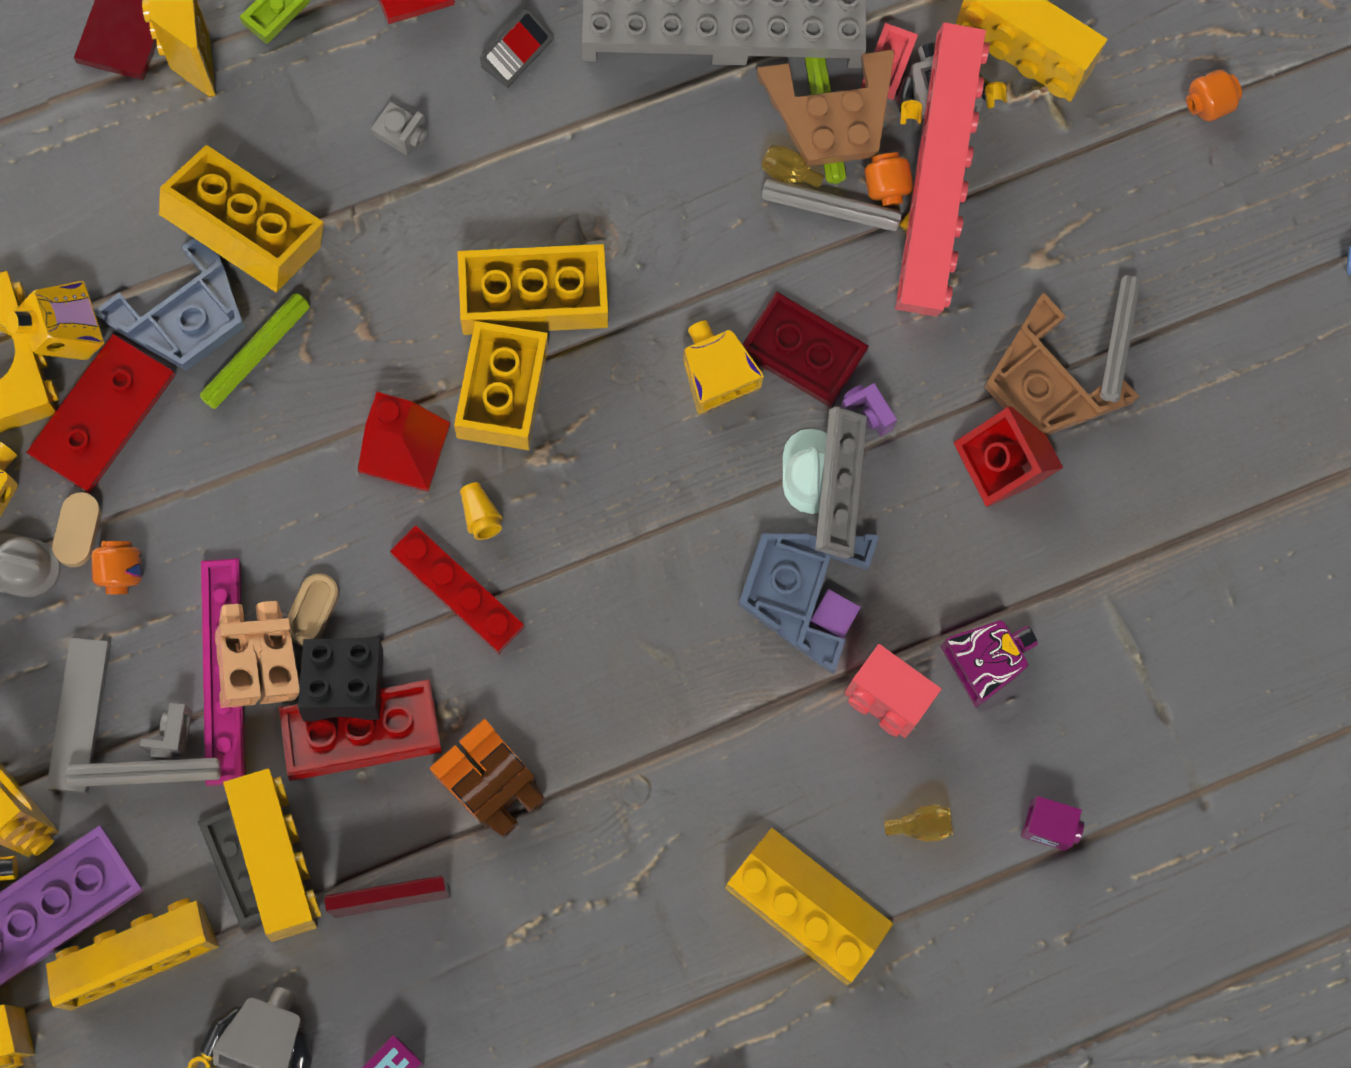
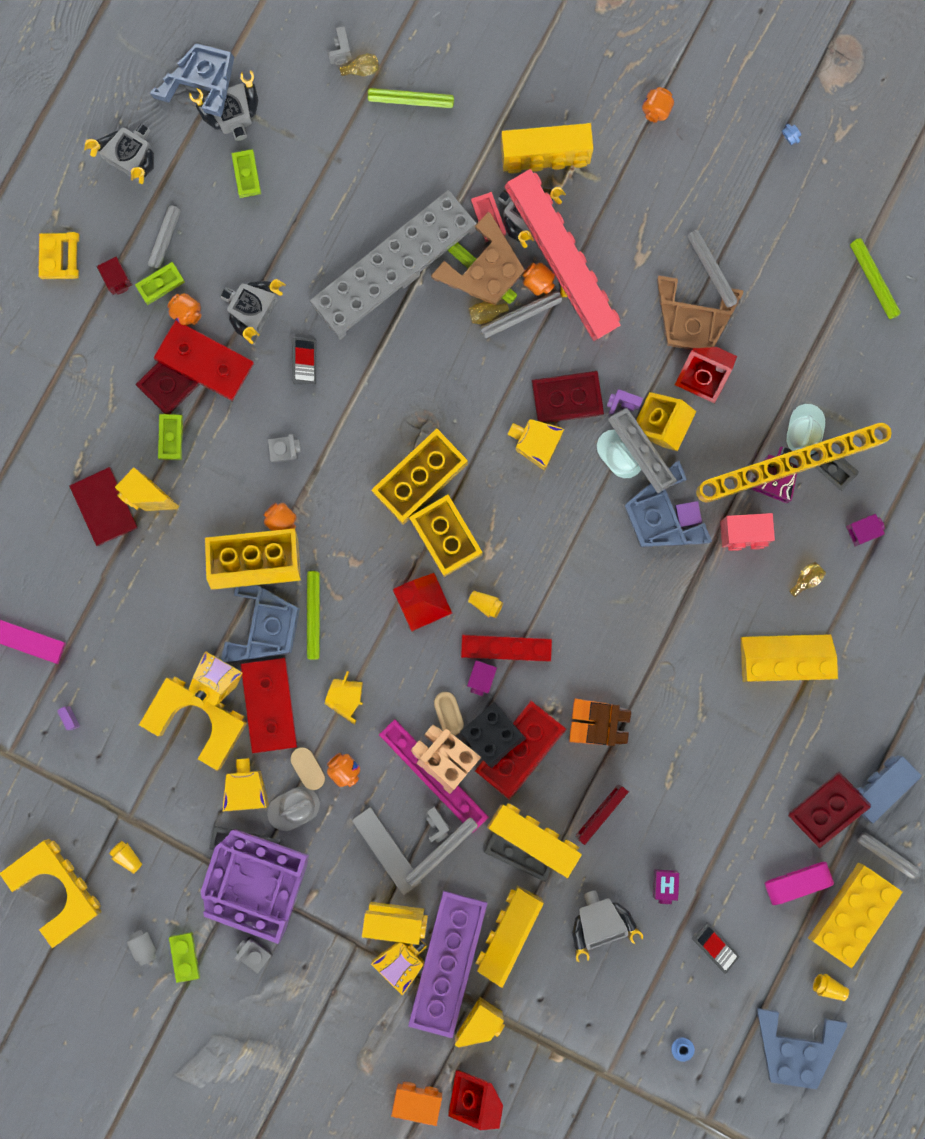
camera: 30 degrees left, 10 degrees up
none -> orange head [263,503,297,531]
none -> yellow piece [324,671,363,725]
none -> magenta brick [467,661,497,696]
none -> yellow slope [636,392,697,451]
none -> yellow beam [696,423,892,502]
none -> light aqua piece [786,404,825,455]
none -> dark grey slope [812,448,859,491]
none -> lime axle [850,238,901,319]

